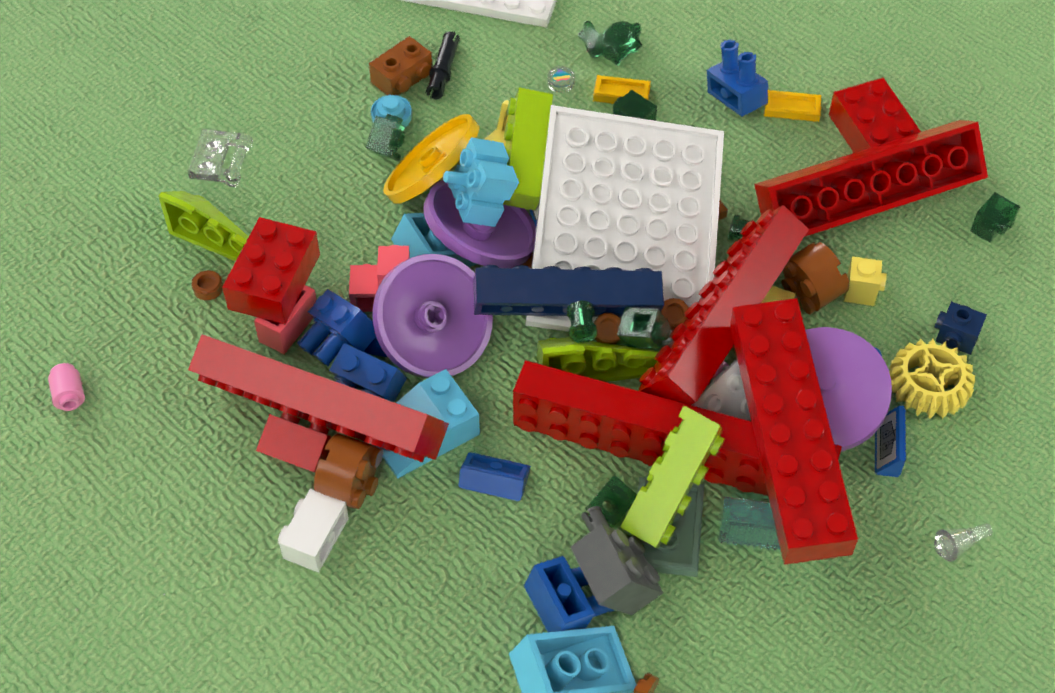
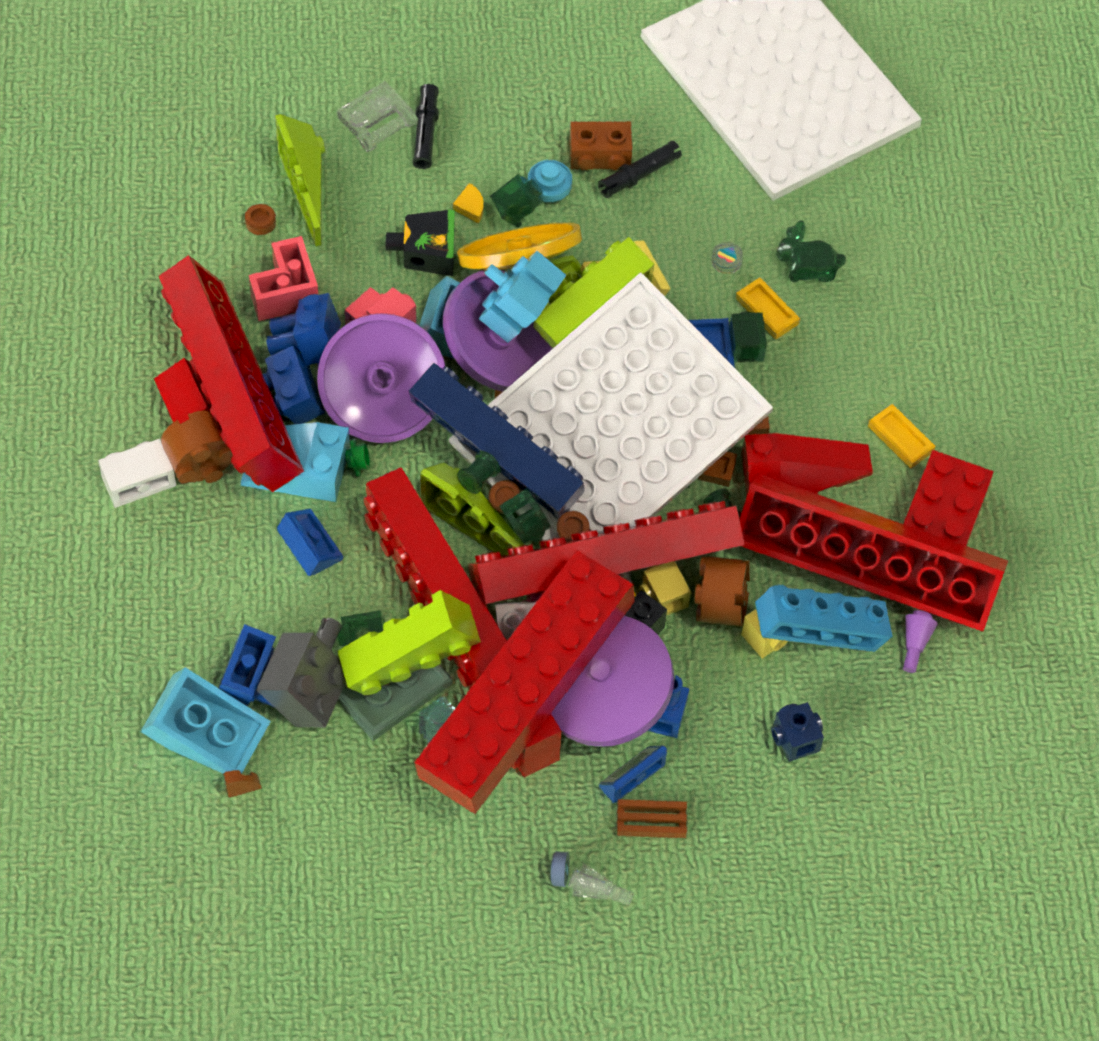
camera: 40 degrees right, 5 degrees up
bright pink brick [48,363,85,411] -> none
red brick [222,217,320,325] -> none
blue brick [707,40,769,117] -> none
light yellow gear [889,339,975,419] -> none
clear green brick [970,192,1021,243] -> none
none -> green plate [346,439,370,477]
none -> black torso [386,210,455,276]
none -> black pin [413,84,439,169]
none -> yellow tile [453,183,484,223]
none -> sand blue tile [551,851,569,887]
none -> dark orange tile [617,799,687,838]
none -> red wedge [741,433,873,494]
none -> dark azure brick [755,585,893,652]
none -> medium lavender cone [903,610,938,673]

